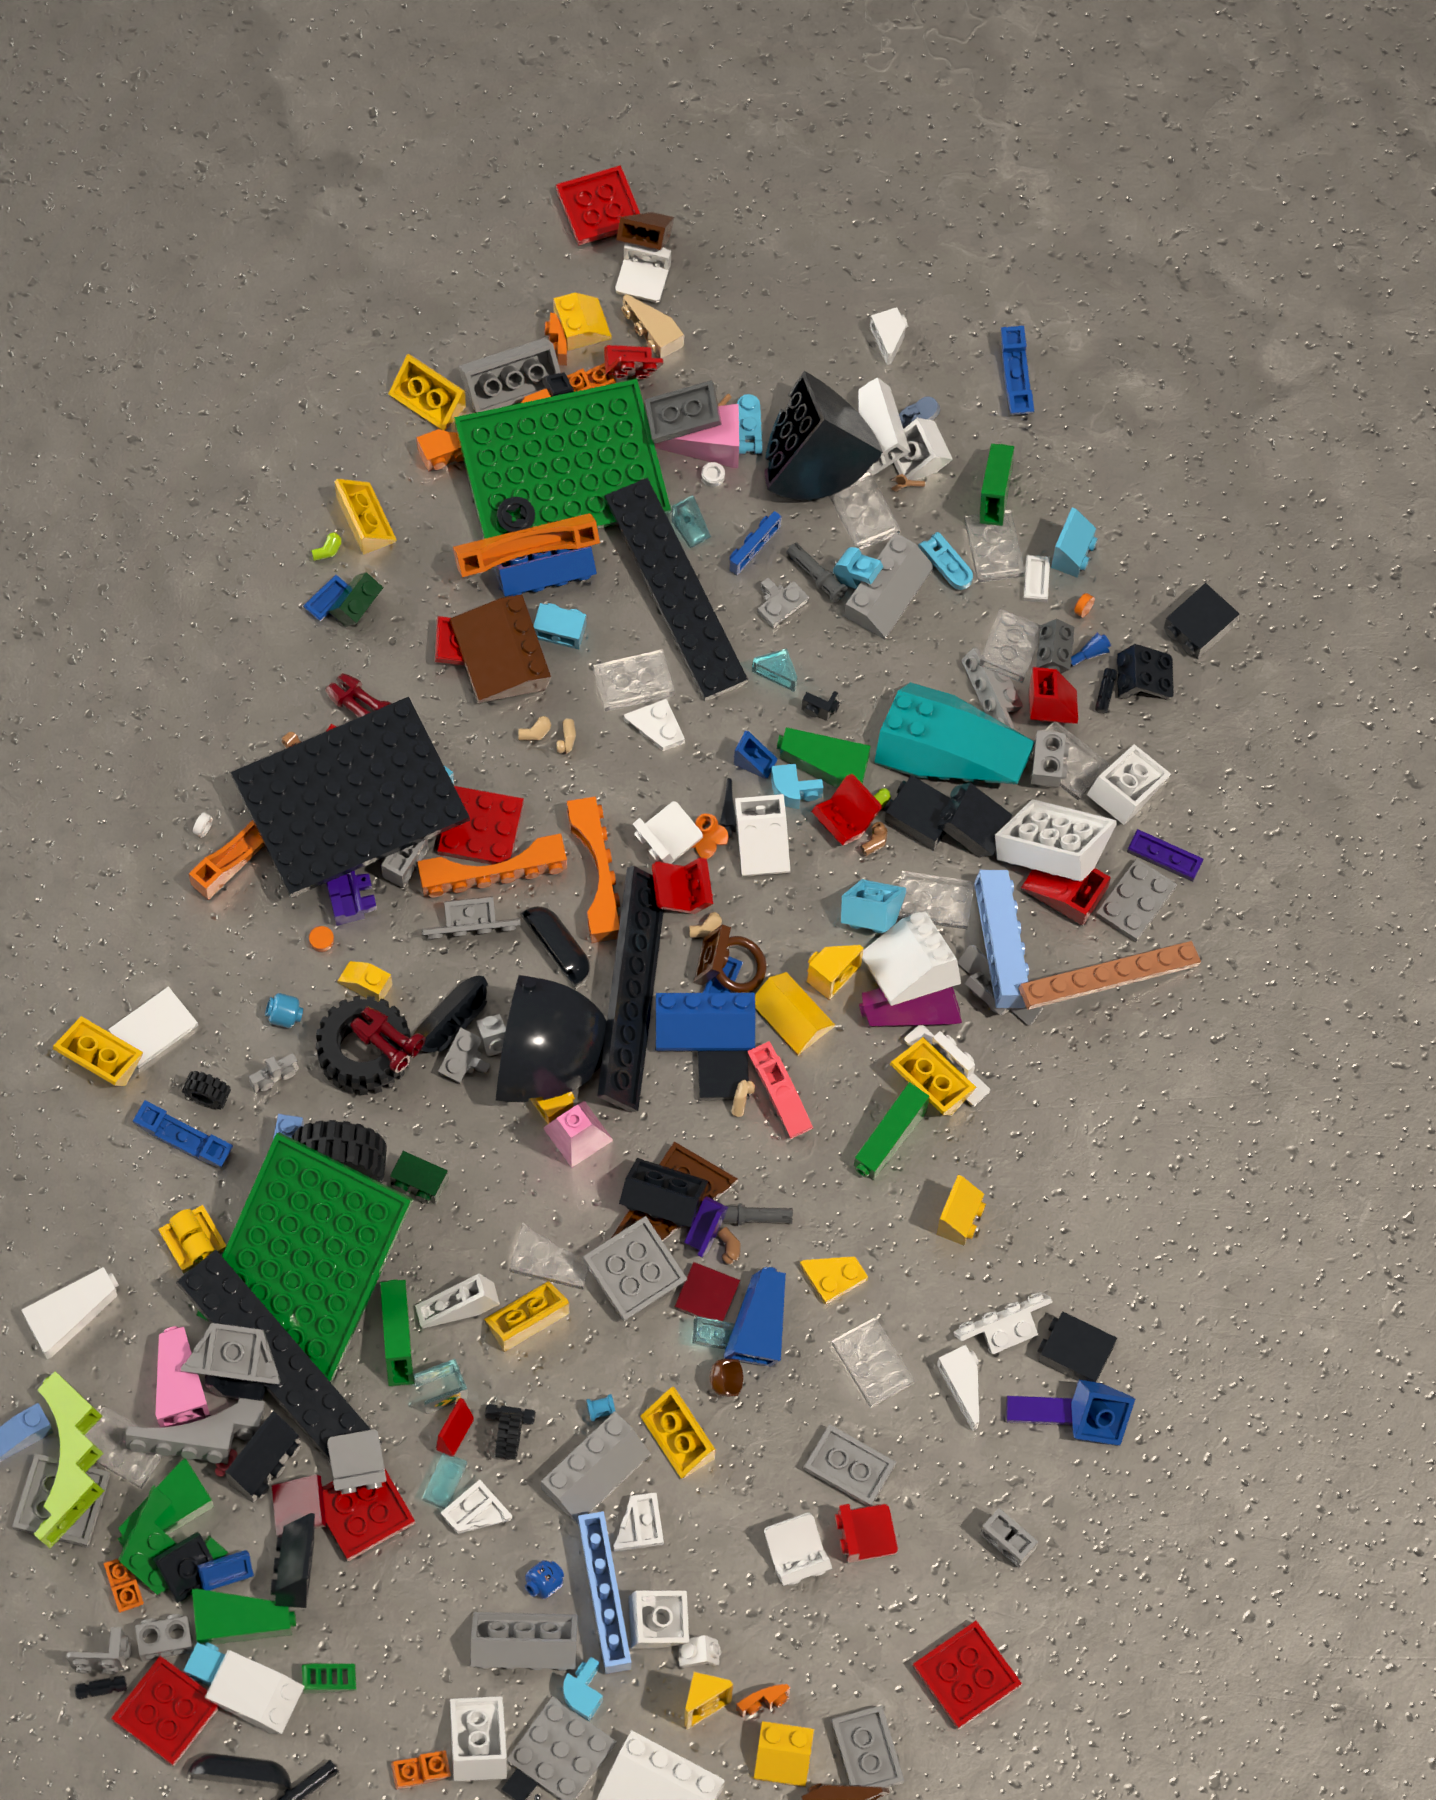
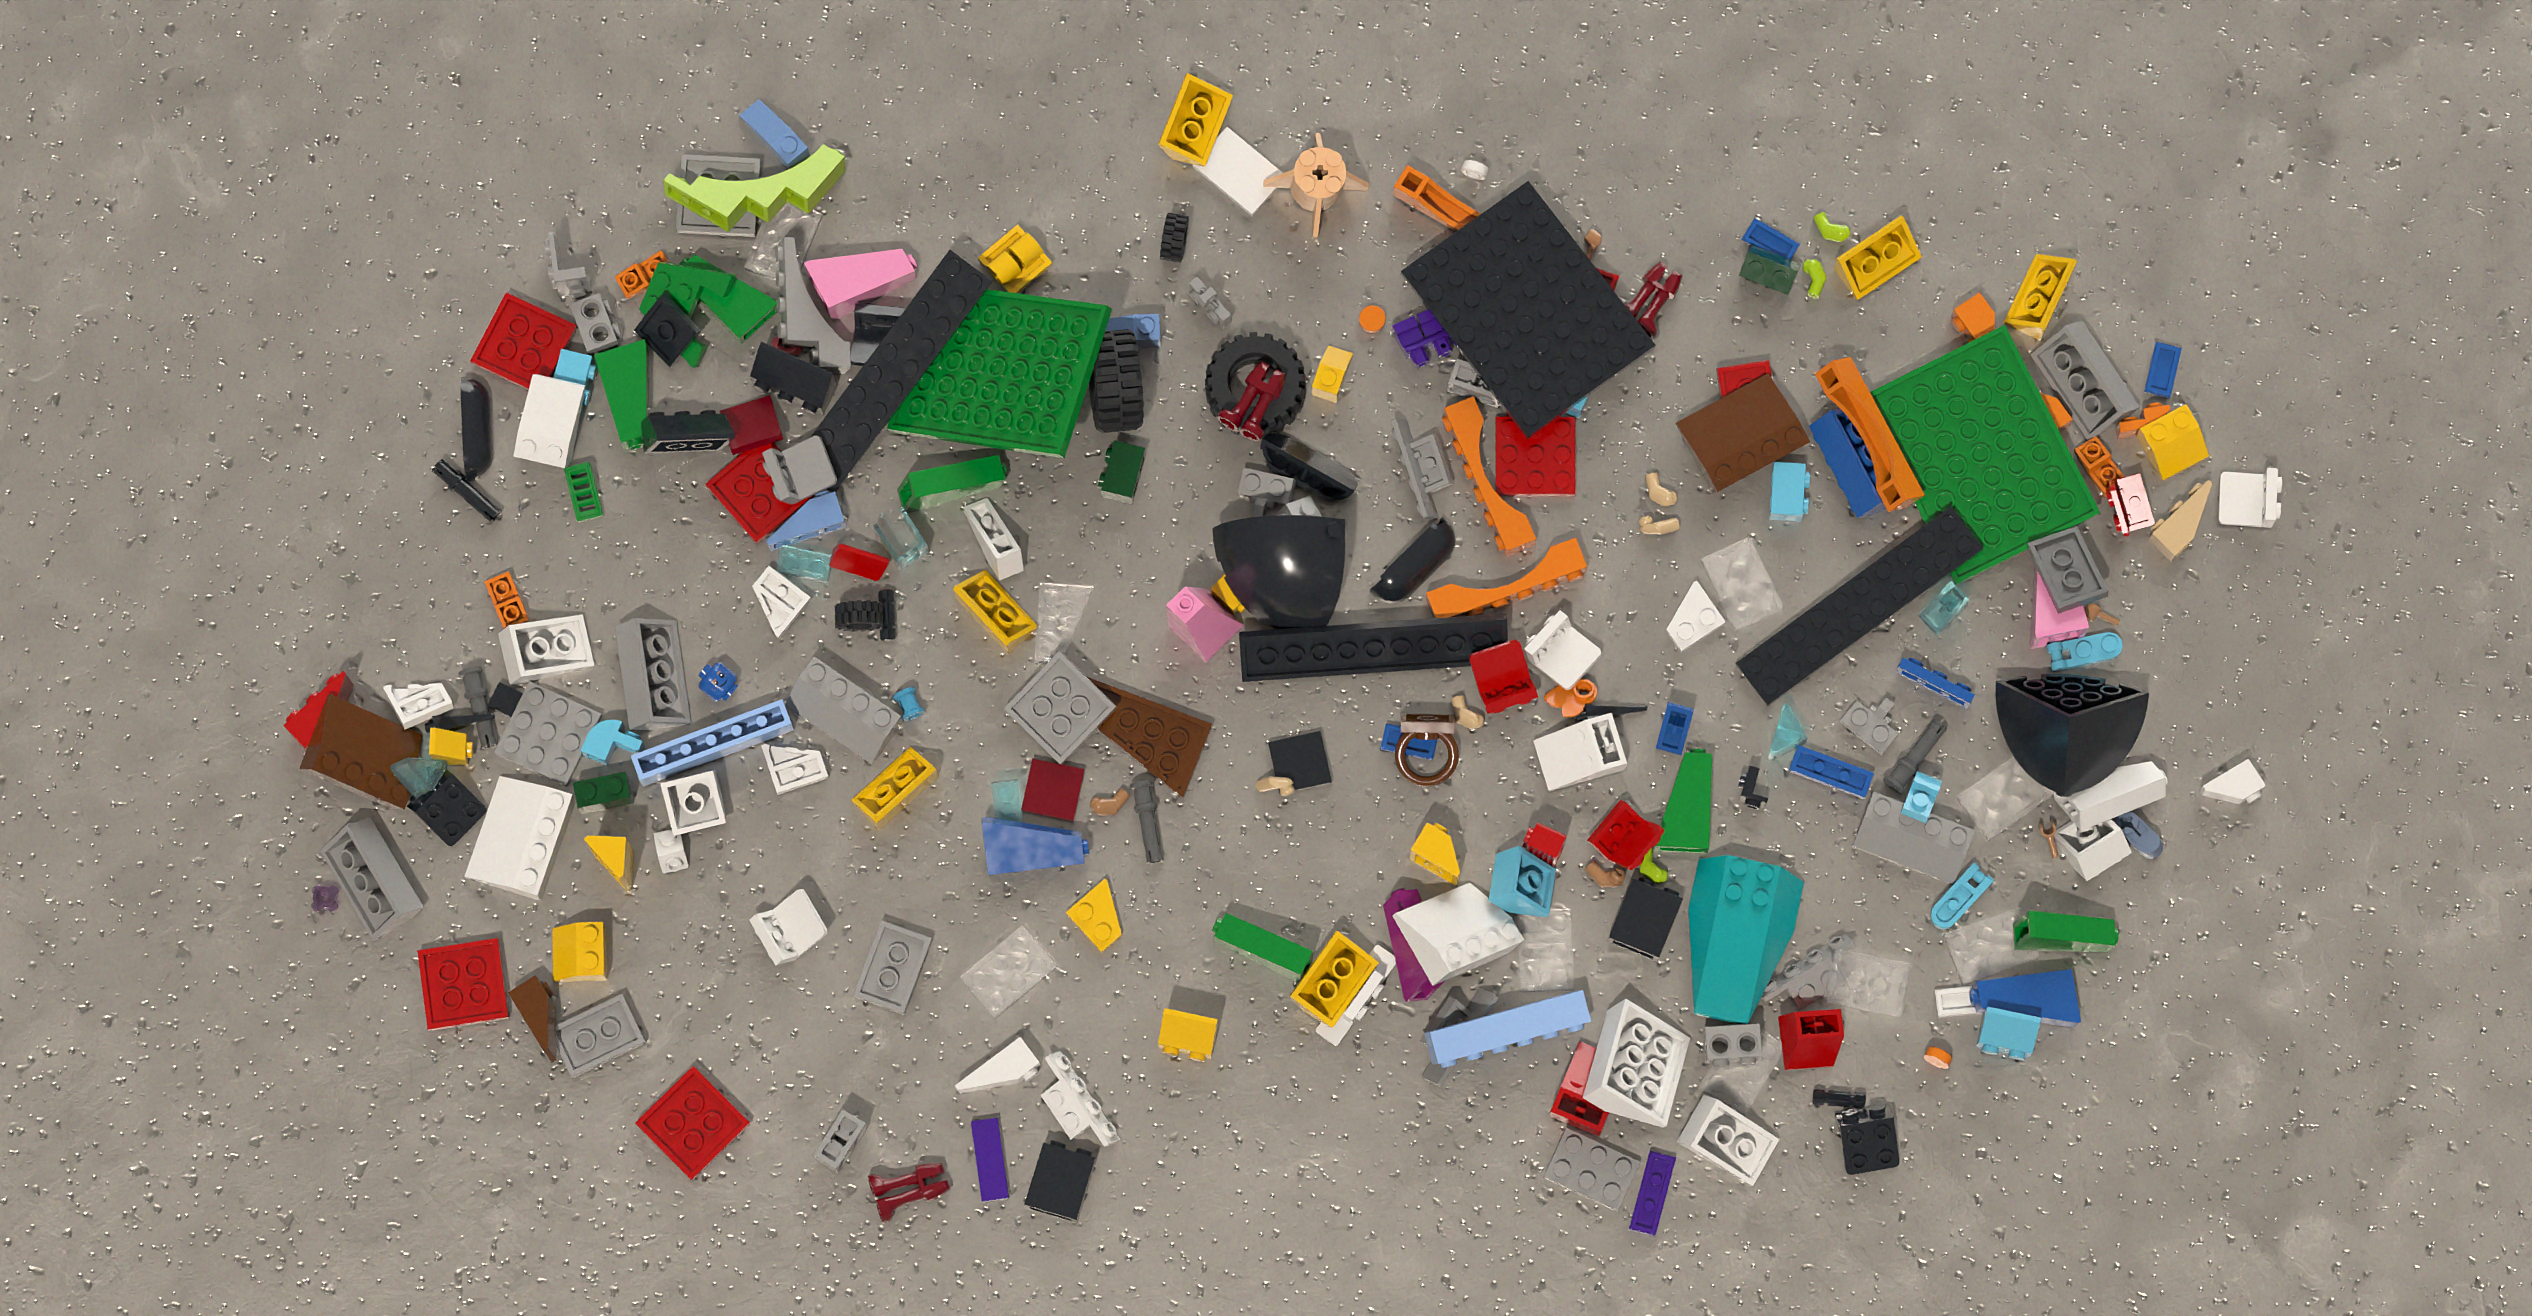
camera: 85 degrees right, 10 degrees up
white slope [22,1267,119,1360] -> none
black axle [75,1676,127,1699] -> none
blue slope [133,1100,233,1168] -> none
light grey wing [181,1323,281,1384] -> none
blue tile [197,1550,254,1591] -> none
dark azure head [265,993,303,1028] -> none
black gear [497,497,535,533] -> none
black tile [542,372,574,397] -> none
red plate [556,165,640,246] -> none
reddish brown slope [616,212,674,250] -> none
black slope [619,1158,708,1227] -> none
blue slope [656,993,755,1051] -> none
dark purple panel [684,1196,729,1257] -> none
white tile [701,462,725,487] -> none
reddish brown hair [709,1359,744,1397] -> none
orange slope [736,1684,791,1718] -> none
coral slope [747,1041,813,1139] -> none
yellow slope [755,972,835,1056] -> none
medium azure brick [771,764,823,809] -> none
red bracket [835,1504,898,1563] -> none
black brick [937,782,1012,858] -> none
blue slope [1001,326,1034,415] -> none
nougat plate [1018,941,1201,1010] -> none
dark grey brick [1036,619,1074,673] -> none
blue cone [1071,632,1111,667] -> none
blue slope [1071,1380,1135,1446] -> none
black brick [1164,583,1240,659] -> none
none -> dark green brick [573,772,634,815]
none -> medium blue slope [766,491,846,551]
none -> dark red piece [867,1163,951,1224]
none -> light nougat brick [1263,133,1369,238]
none -> red brick [1522,822,1567,867]
none -> blue plate [1788,745,1874,799]
none -> lime arm [1802,259,1827,299]
none -> blue slope [1969,969,2081,1027]
none -> blue tile [2144,342,2182,398]

